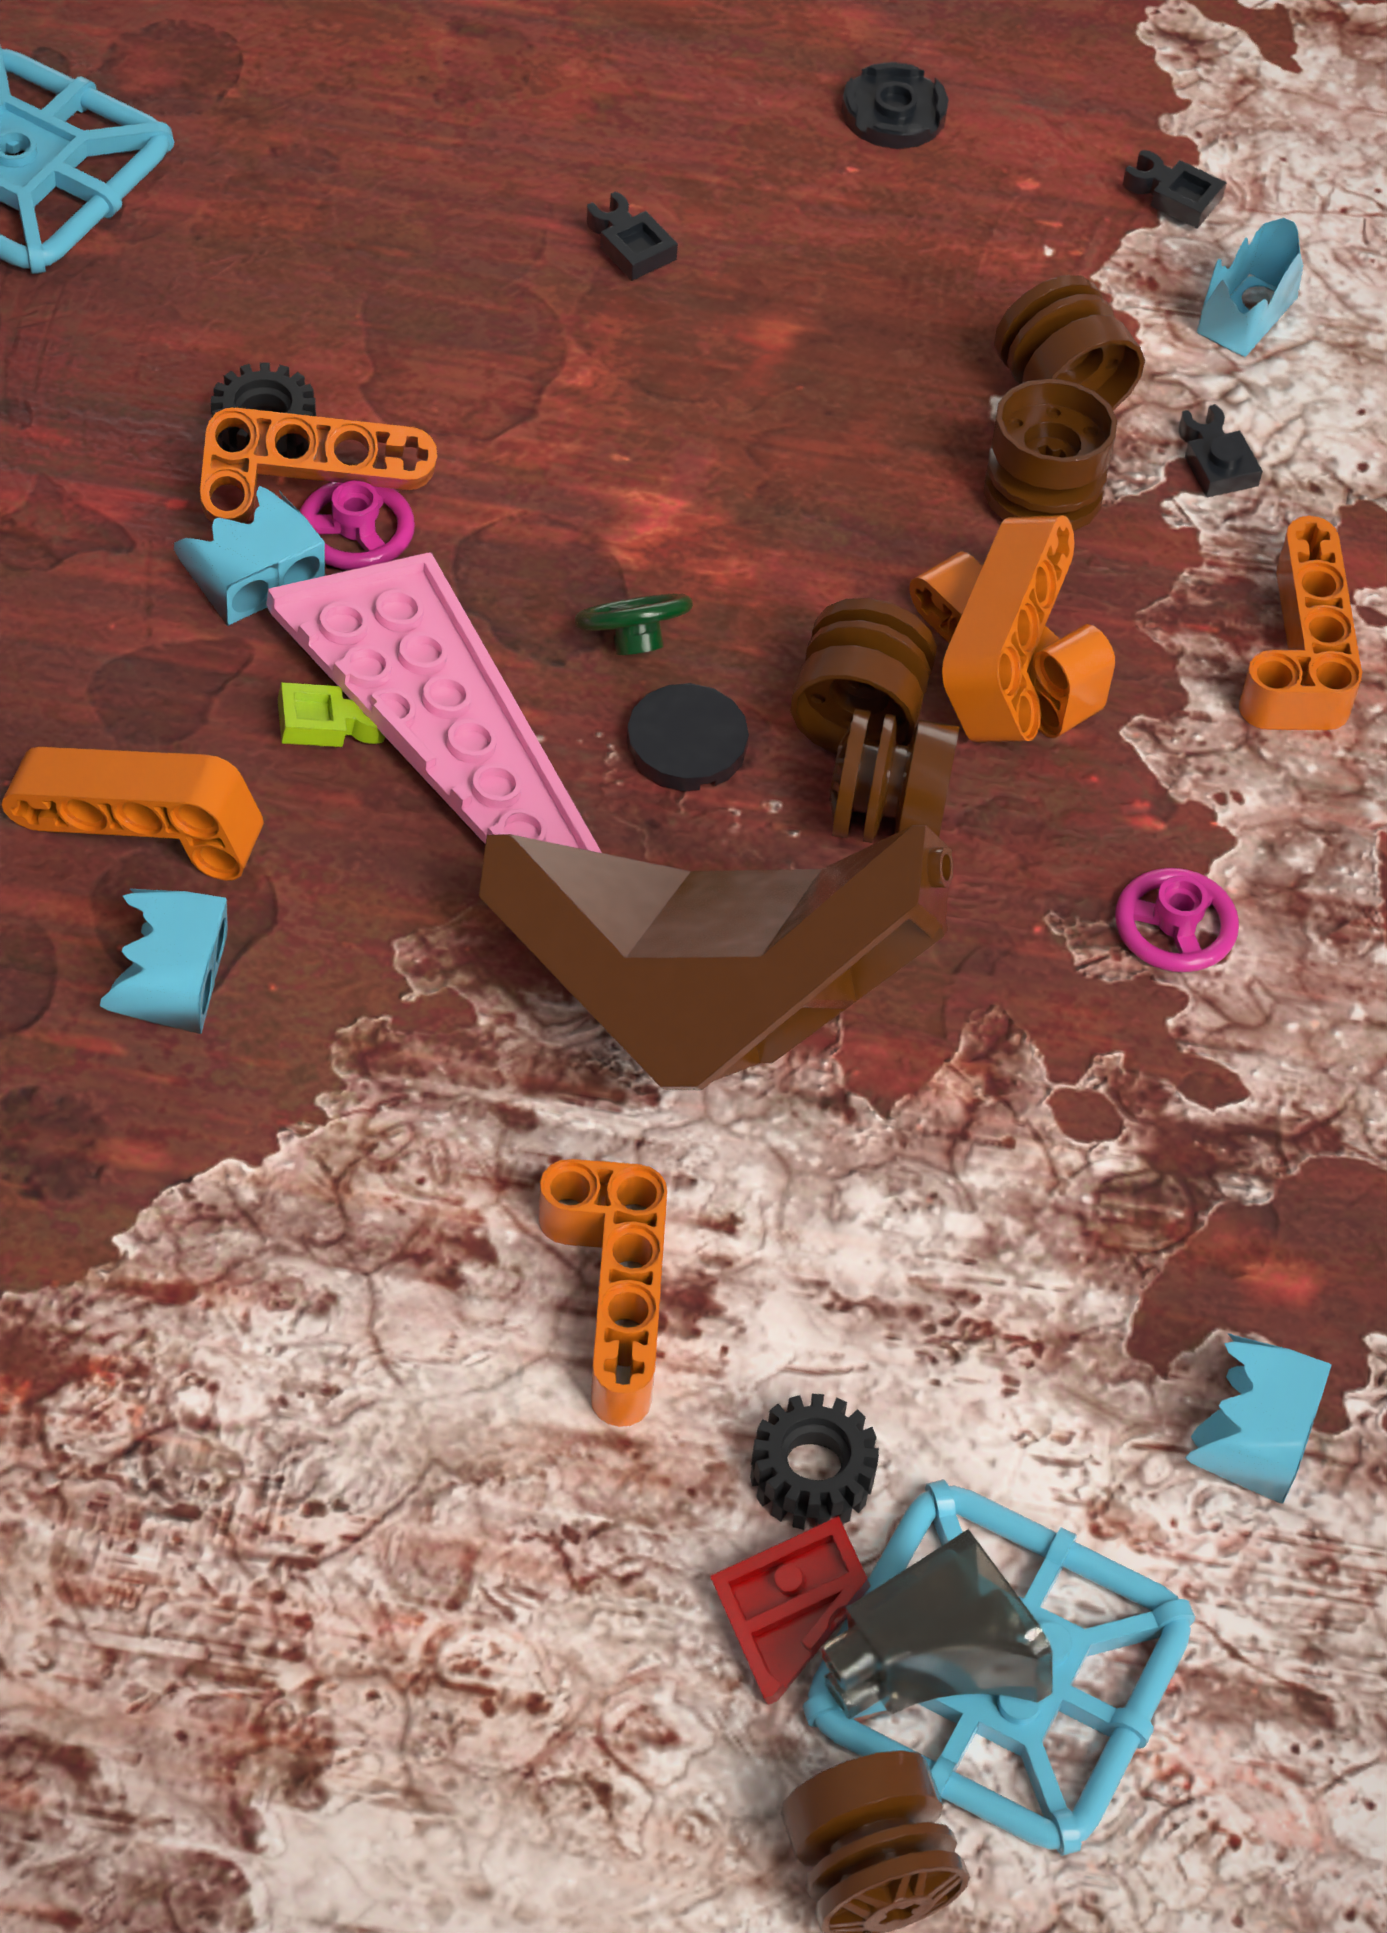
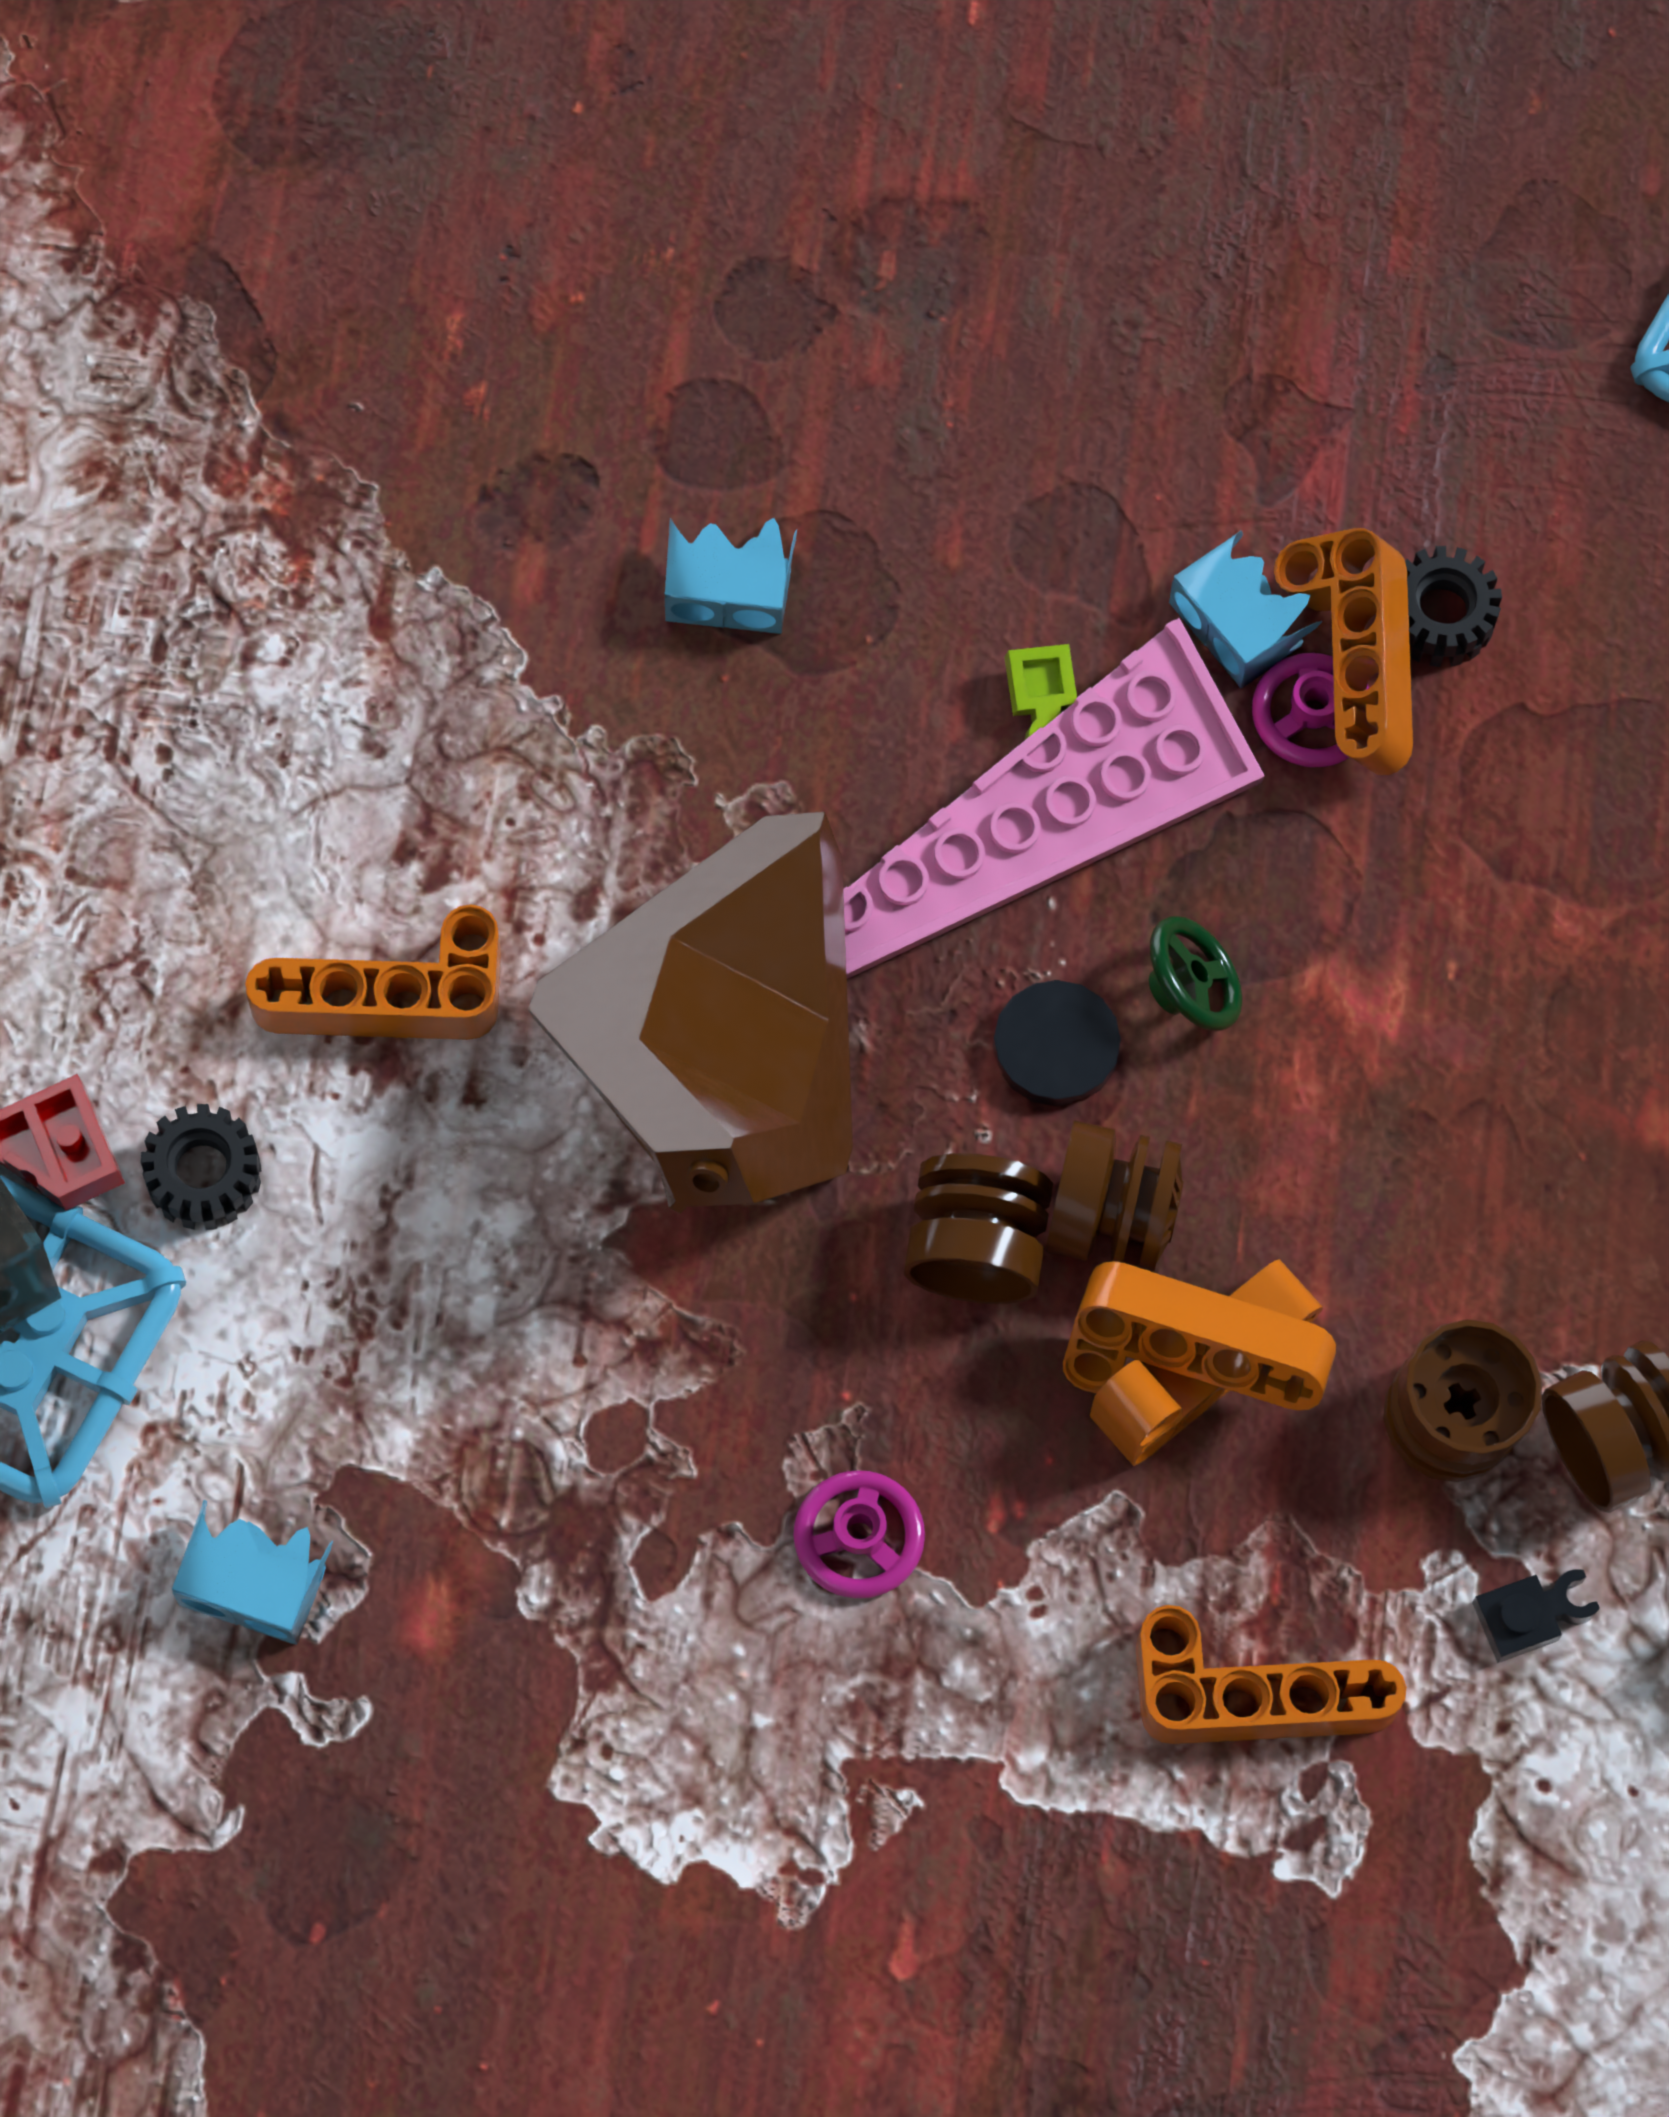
camera: 90 degrees right, 15 degrees up
orange beam [1,747,264,881] -> none

